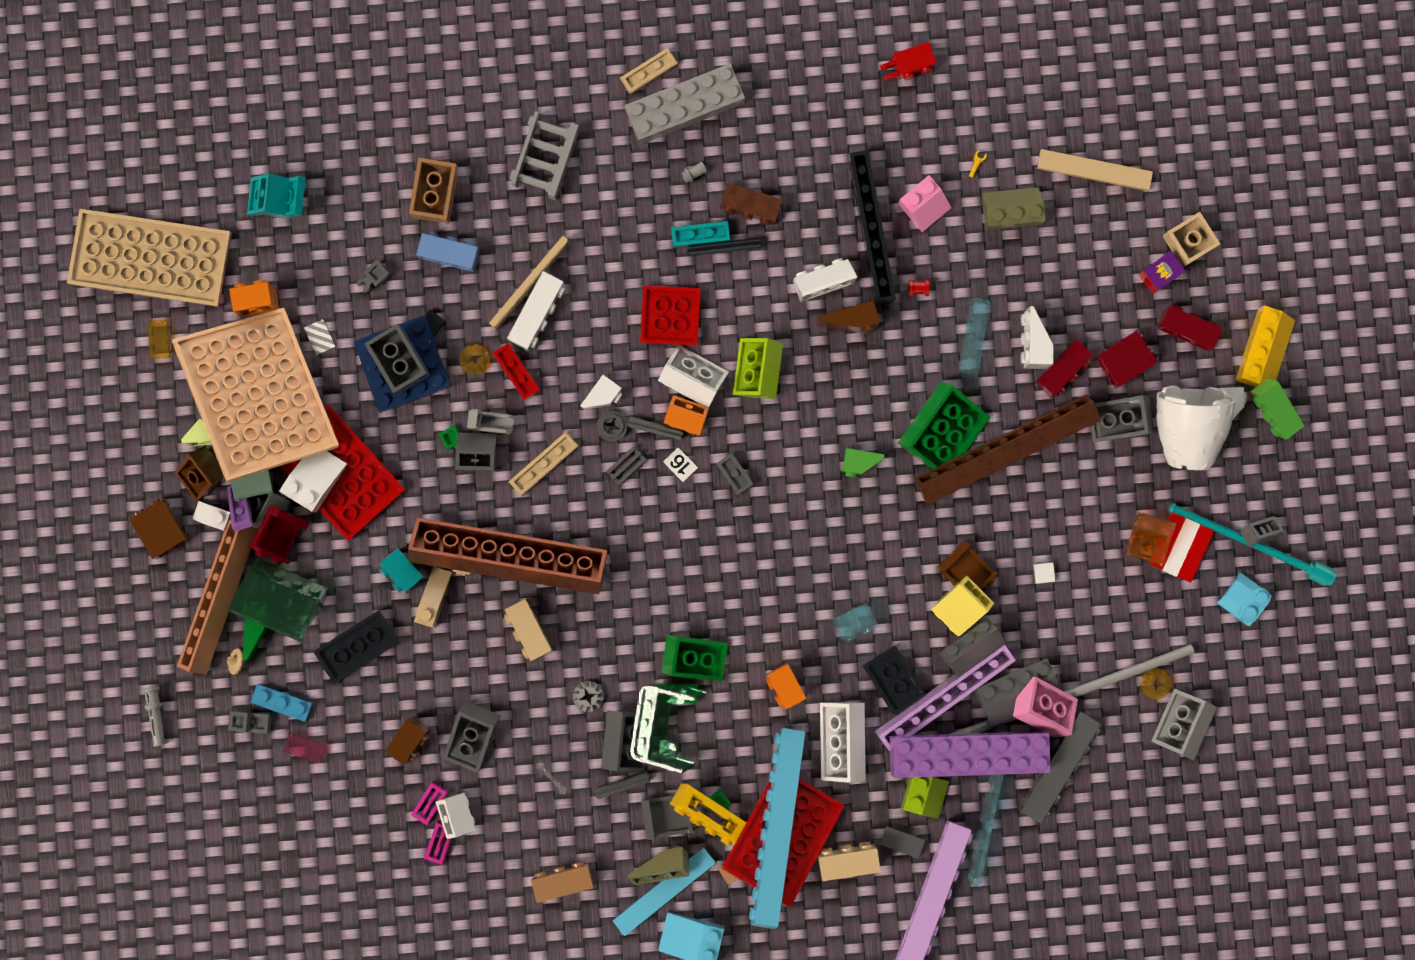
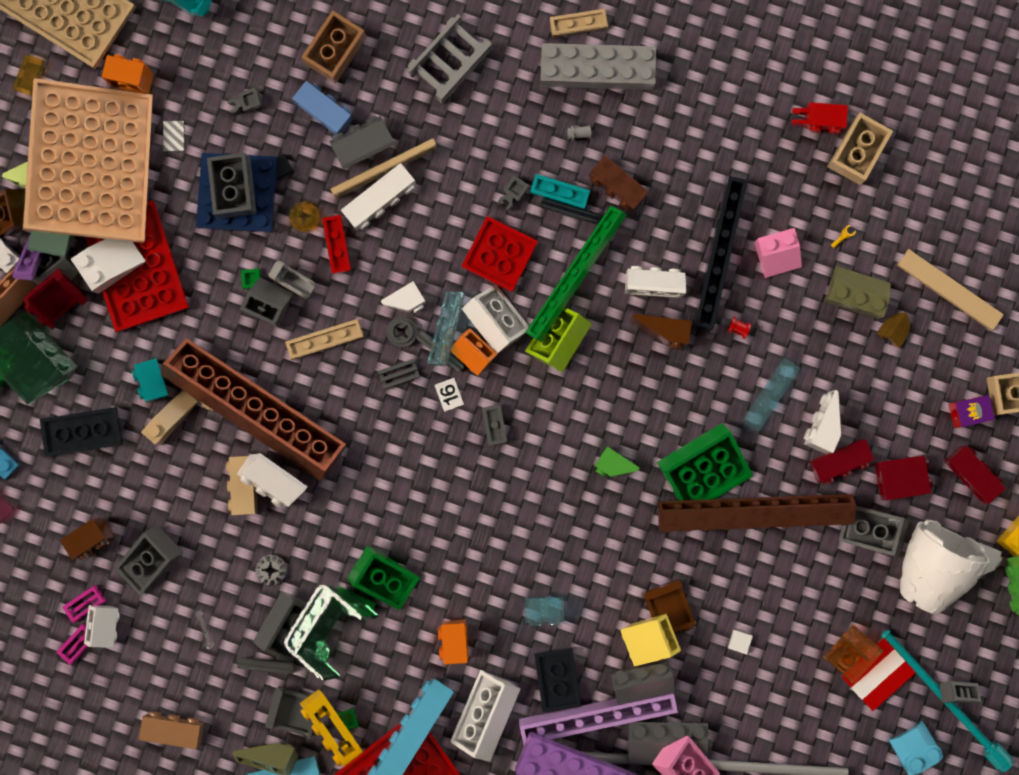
camera: 30 degrees right, 0 degrees up
none -> white slope [237,453,307,508]
none -> dark grey slope [330,116,395,170]
none -> clear light blue plate [427,292,465,366]
none -> dark grey plate [498,175,529,211]
none -> green plate [525,206,627,342]
none -> tan brick [827,112,893,185]
none -> pearl gold brick [876,313,910,348]

